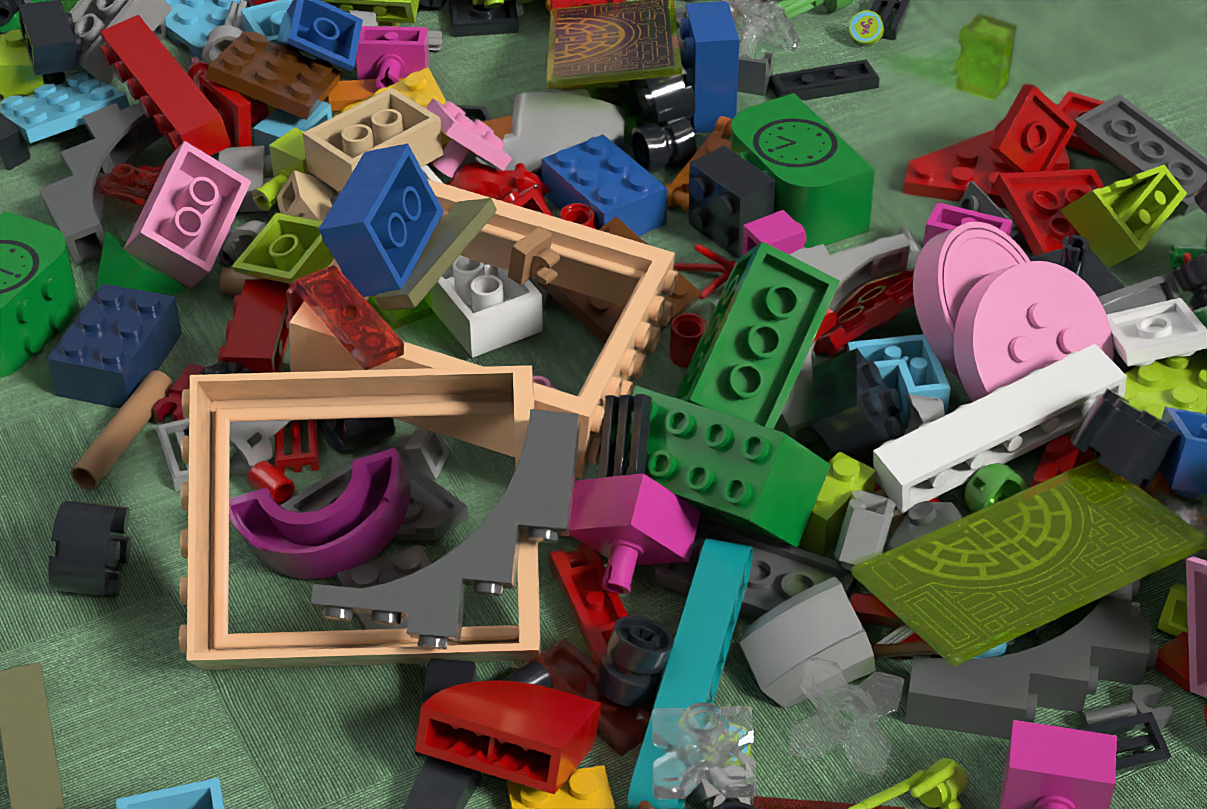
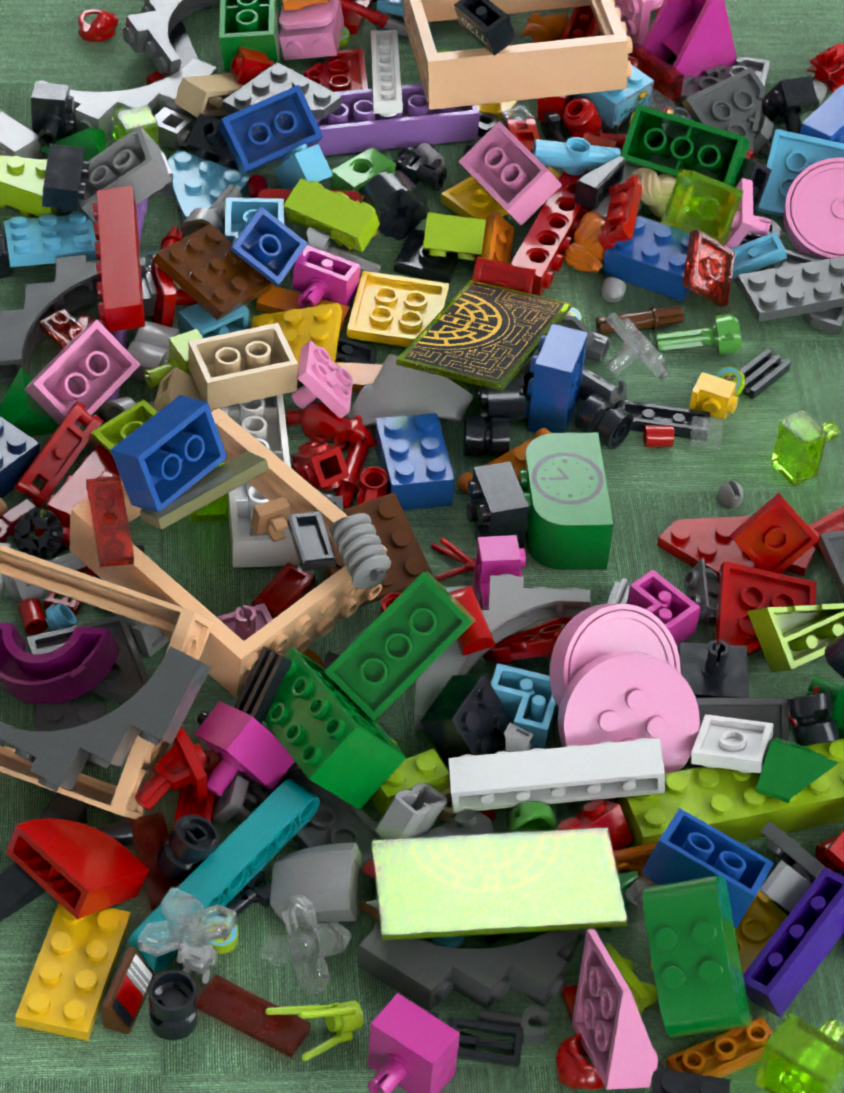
camera: 20 degrees right, 5 degrees up
black brick [1069,388,1180,489] -> none
none -> red plate [13,401,103,508]
none -> medium azure plate [46,603,77,631]
none -> red piece [135,725,208,811]
none -> light grey tile [212,775,257,825]
none -> black bar [218,871,272,920]
none -> red tile [252,562,315,619]
none -> tile [287,511,337,572]
none -> light grey piece [329,513,391,589]
none -> yellow plate [346,271,449,348]
none -> black wheel [575,394,633,449]
none -> red hinge [643,425,674,447]
none -> yellow brick [689,372,739,420]
none -> clear tile [689,416,724,450]
none -> light grey hinge [717,481,744,508]

